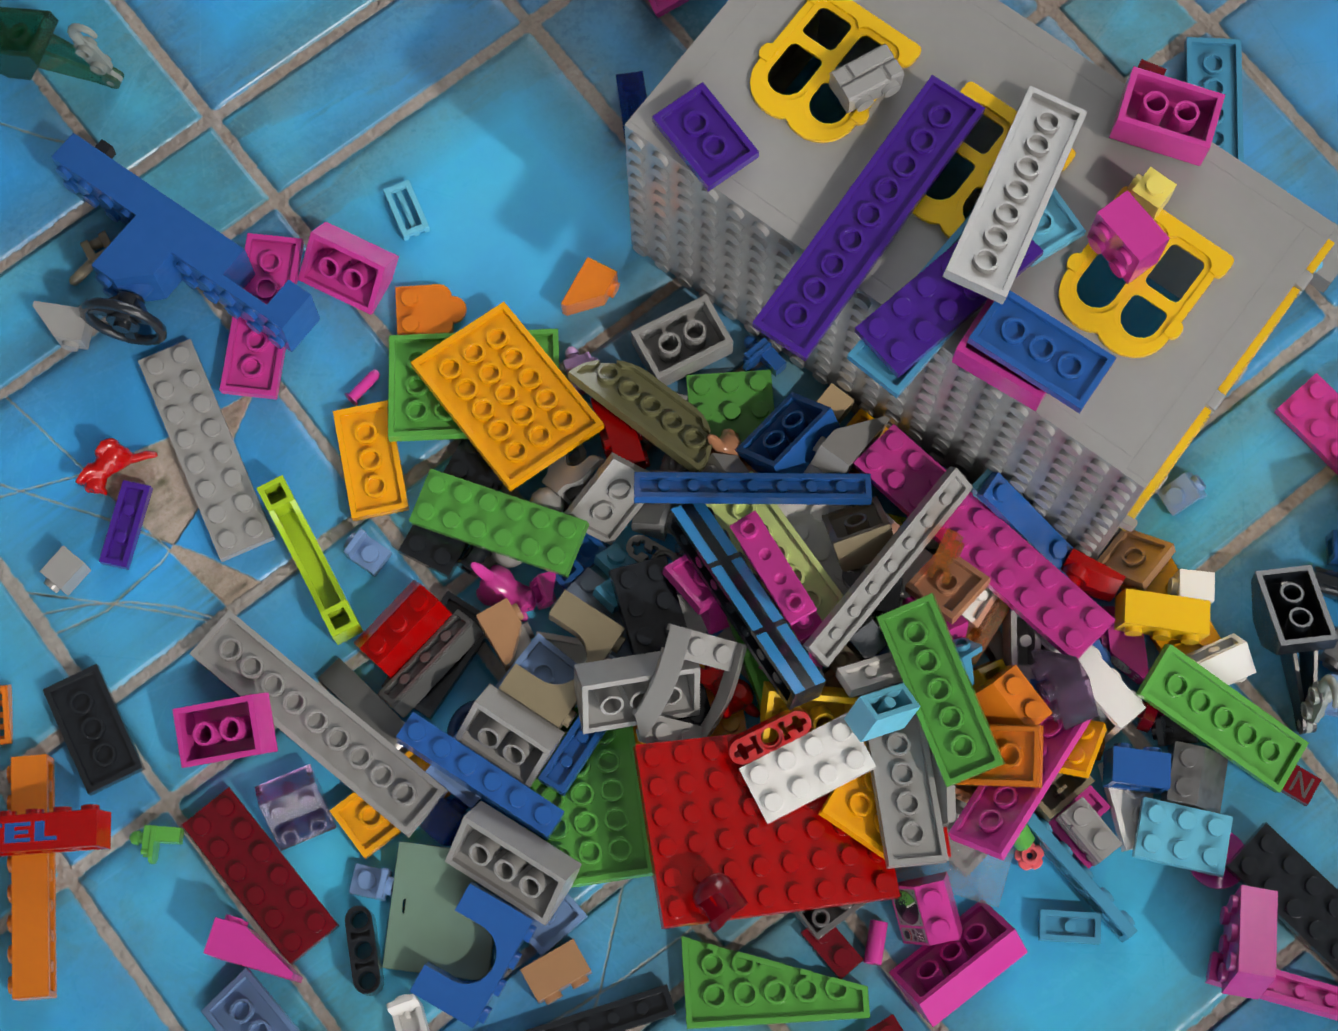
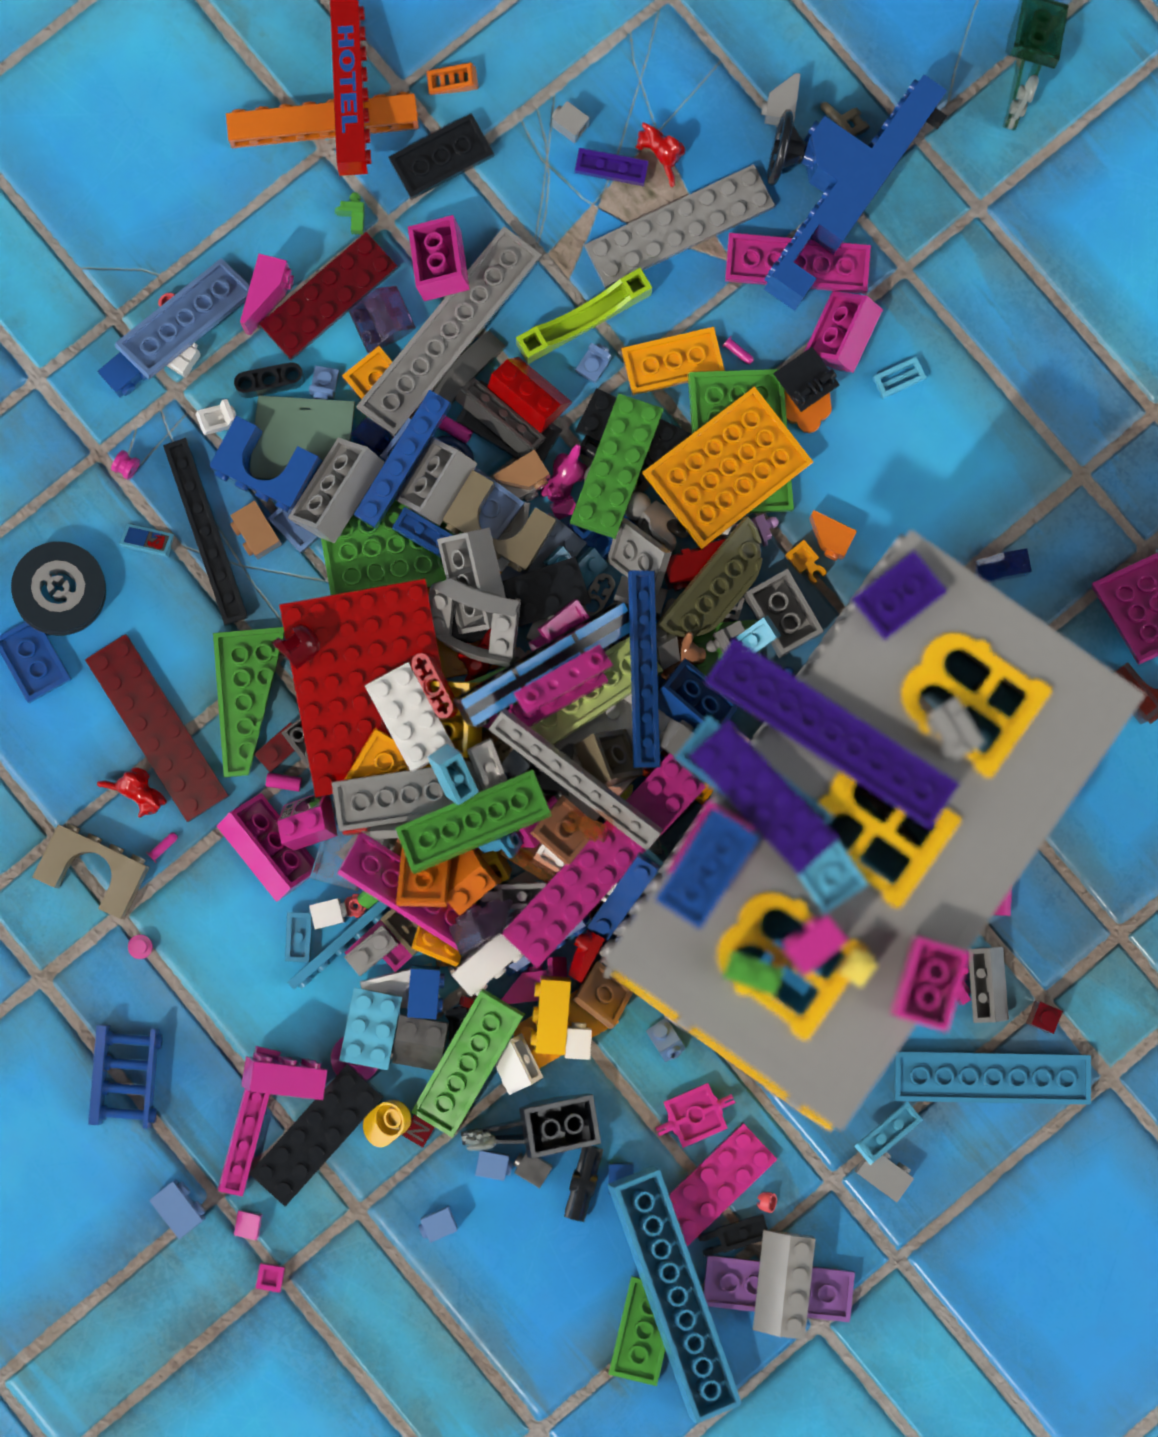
camera: 80 degrees right, 10 degrees up
light grey plate [942,86,1088,305] -> none
none -> white brick [309,898,348,929]
none -> yellow cap [363,1100,412,1147]
none -> dark pink axle [439,416,473,444]
none -> dark pink plate [655,1082,736,1148]
none -> light grey piece [706,620,745,654]
none -> bright green brick [722,952,784,996]
none -> medium azure plate [730,616,781,653]
none -> black hinge [773,347,840,412]
none -> light orange plate [785,540,827,584]

